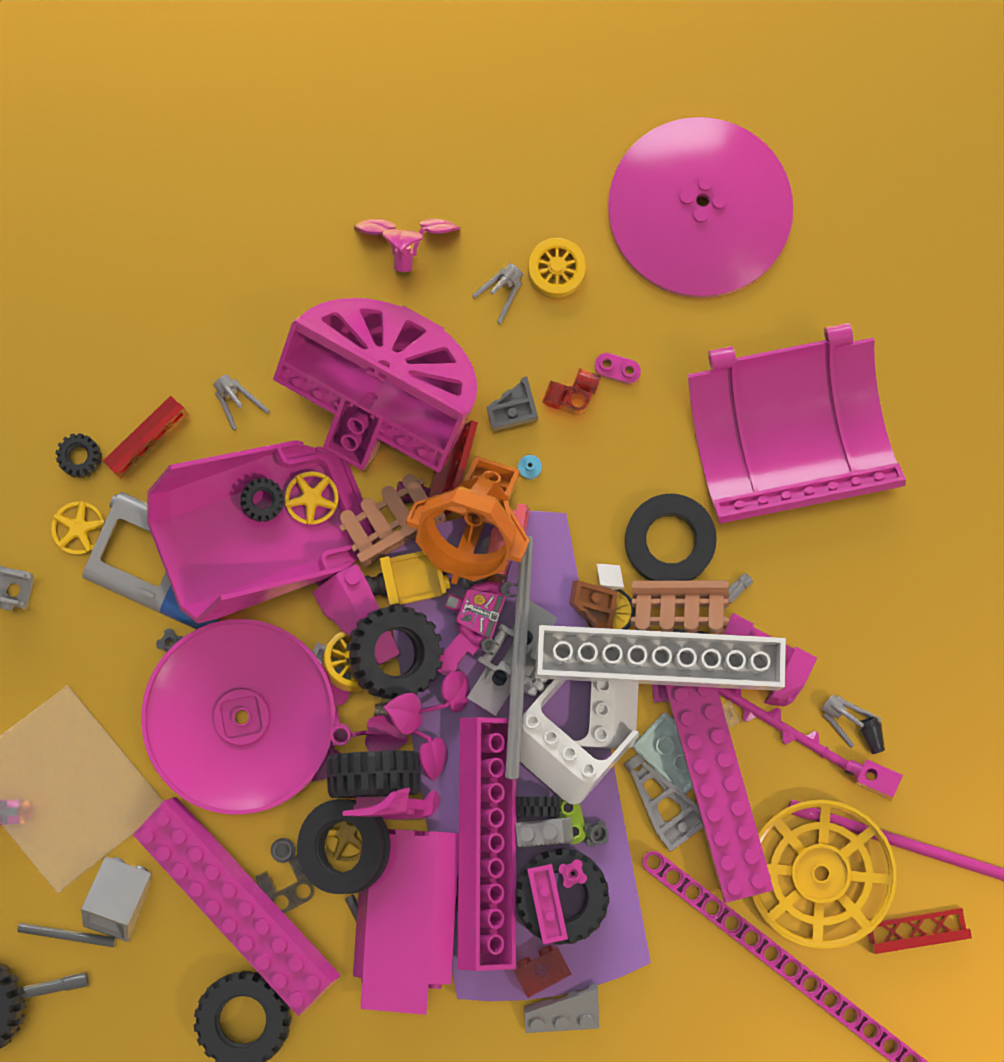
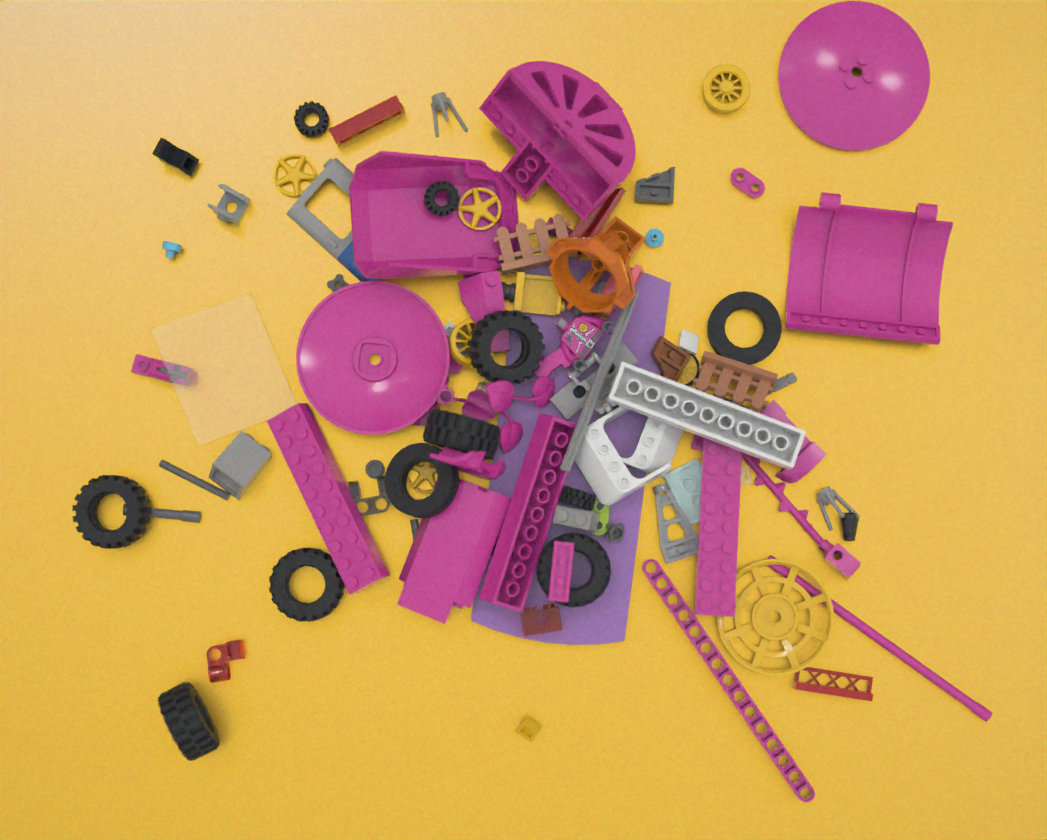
camera: 20 degrees right, 5 degrees up
dark pink plant [354,218,461,272] -> none
light grey plant [472,263,523,324] -> none
light grey wing [524,983,599,1033] -> none
clear red piece [542,368,601,416] -> none
dark pink plate [558,859,587,888] -> none

